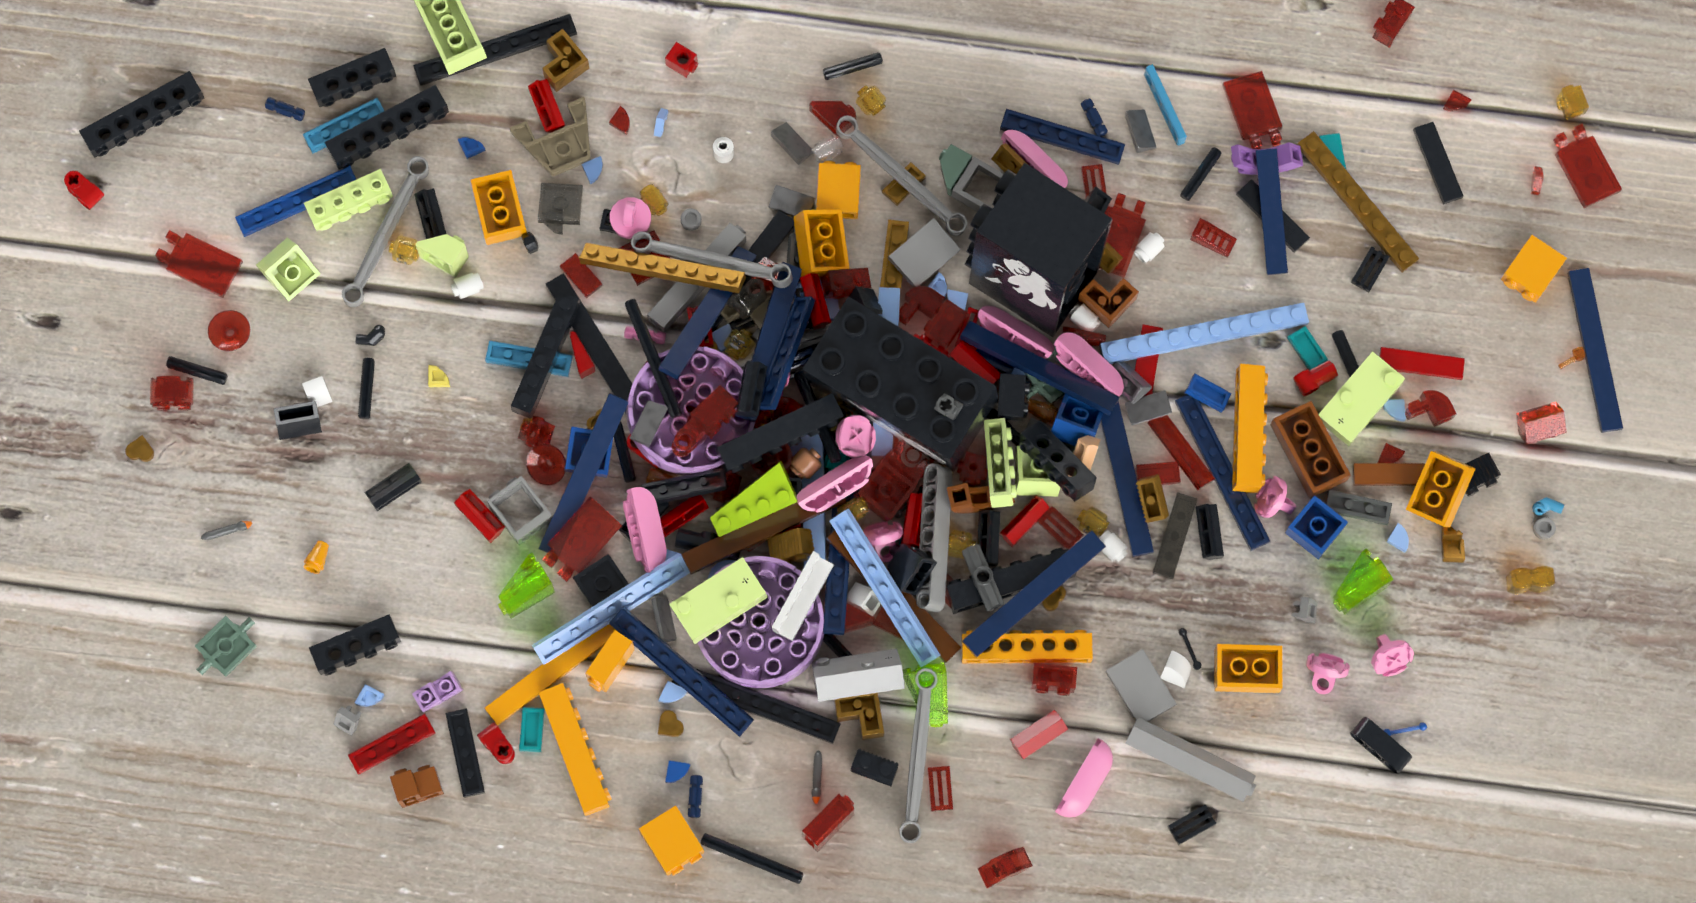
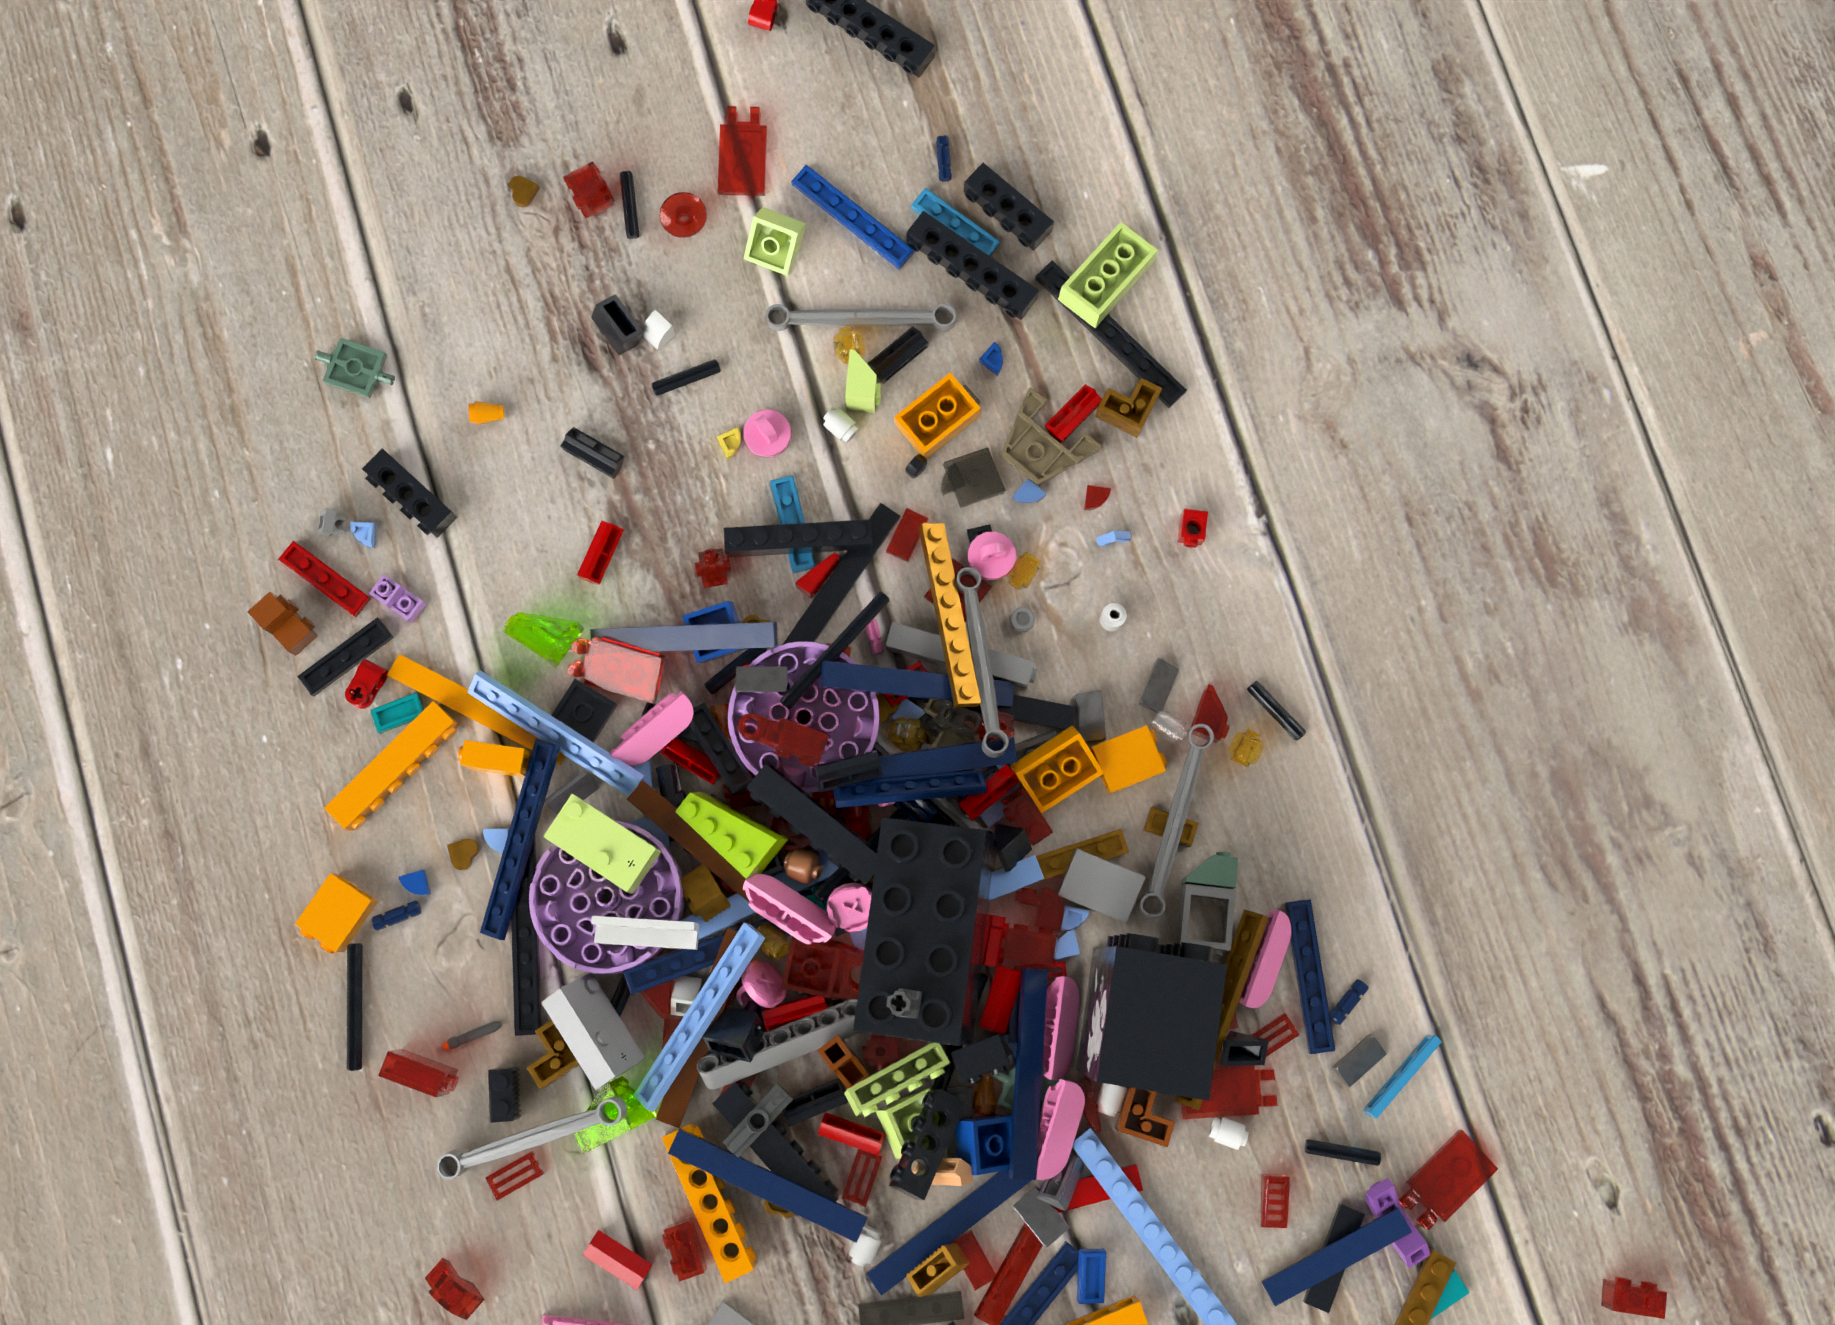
camera: 65 degrees right, 5 degrees up
dark grey piece [201,521,252,540] -> none
yellowish green brick [304,169,393,231] -> none
black arm [355,325,385,346] -> none
light grey window [487,476,552,545] -> none
clear red dish [526,444,566,485] -> none
clear yellow head [948,530,976,559] -> none
clear yellow head [1077,506,1110,536] -> none
none -> bright pink tile [743,410,791,458]

